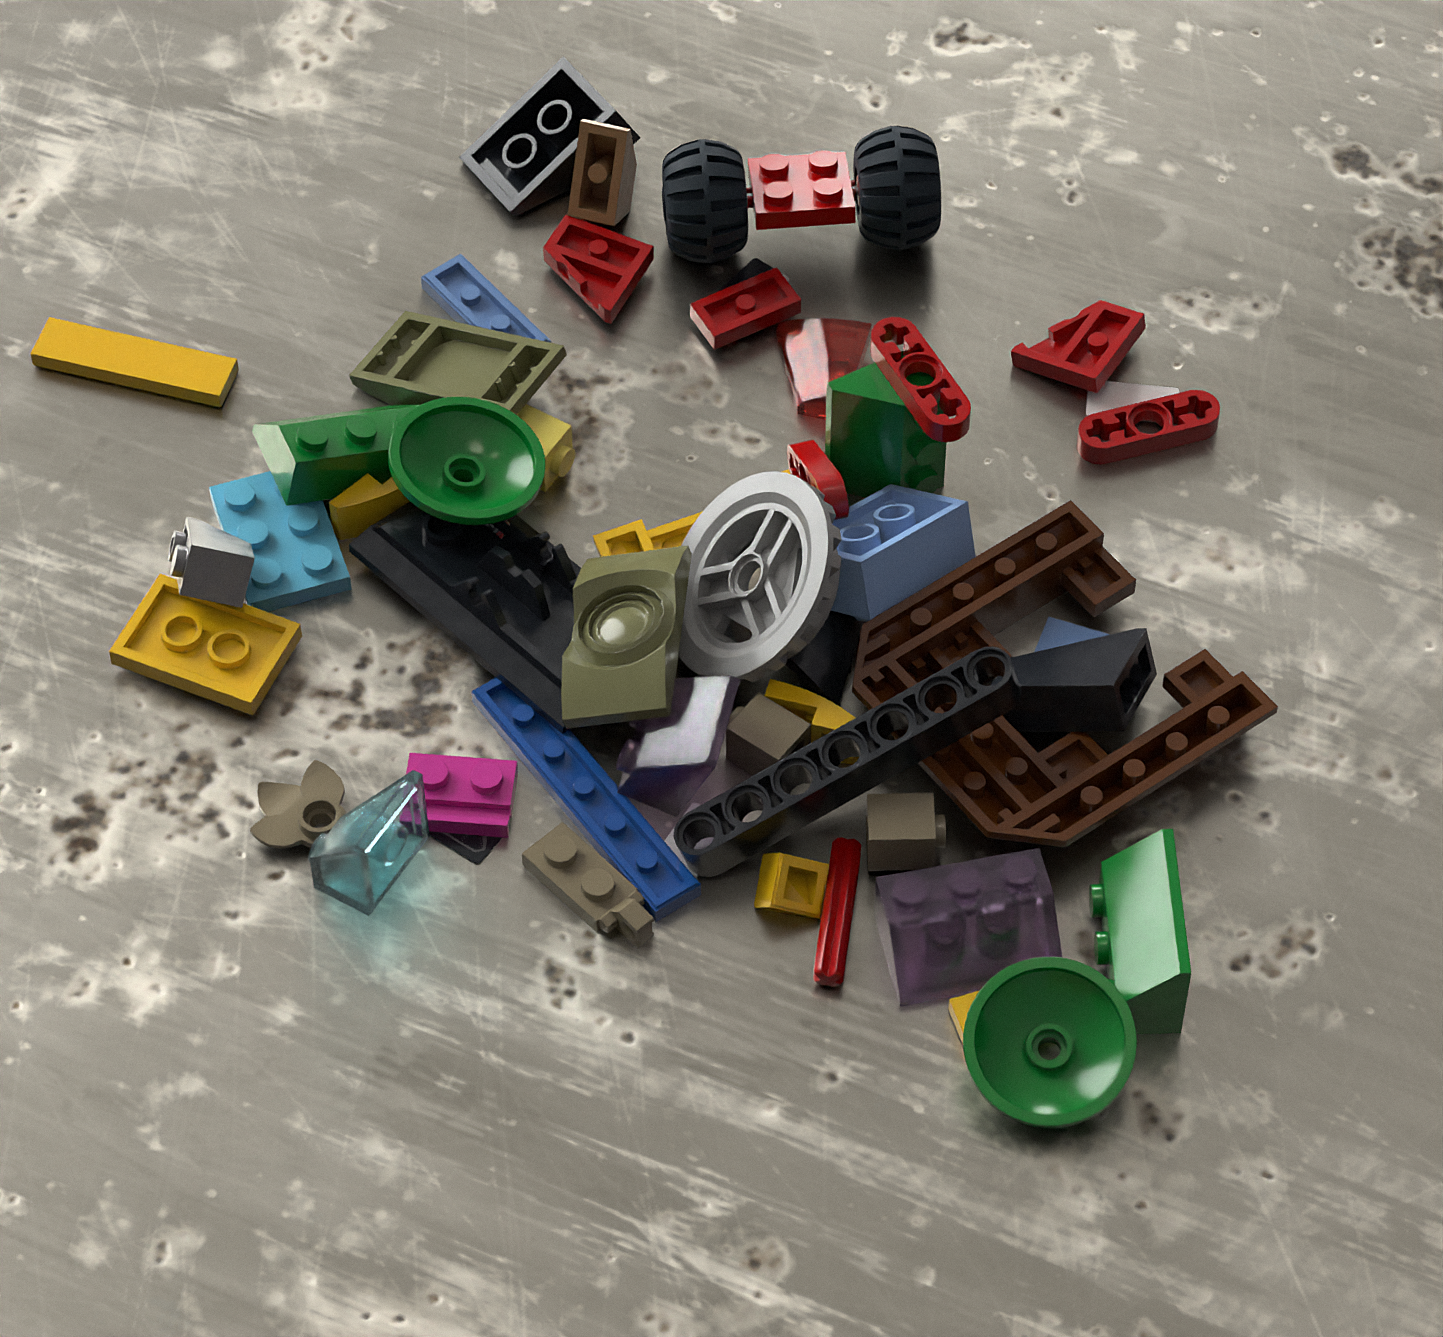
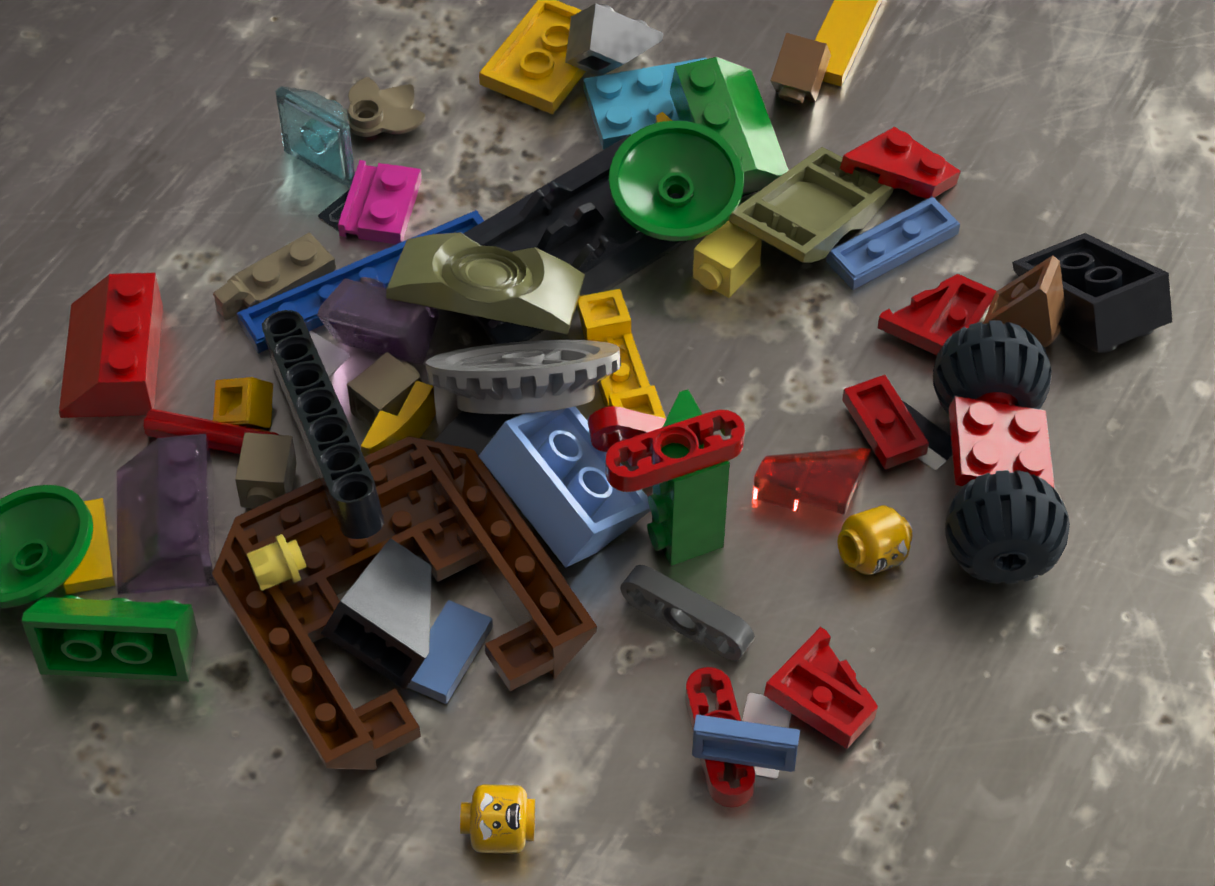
camera: 95 degrees right, 0 degrees up
none -> red slope [59,273,163,418]
none -> light yellow hose [247,534,307,591]
none -> yellow head [460,784,535,854]
none -> dark grey beam [620,565,755,661]
none -> medium blue tile [692,714,800,772]
none -> medium nougat brick [770,33,831,104]
none -> yellow head [837,505,913,575]
none -> red wing [839,127,961,199]

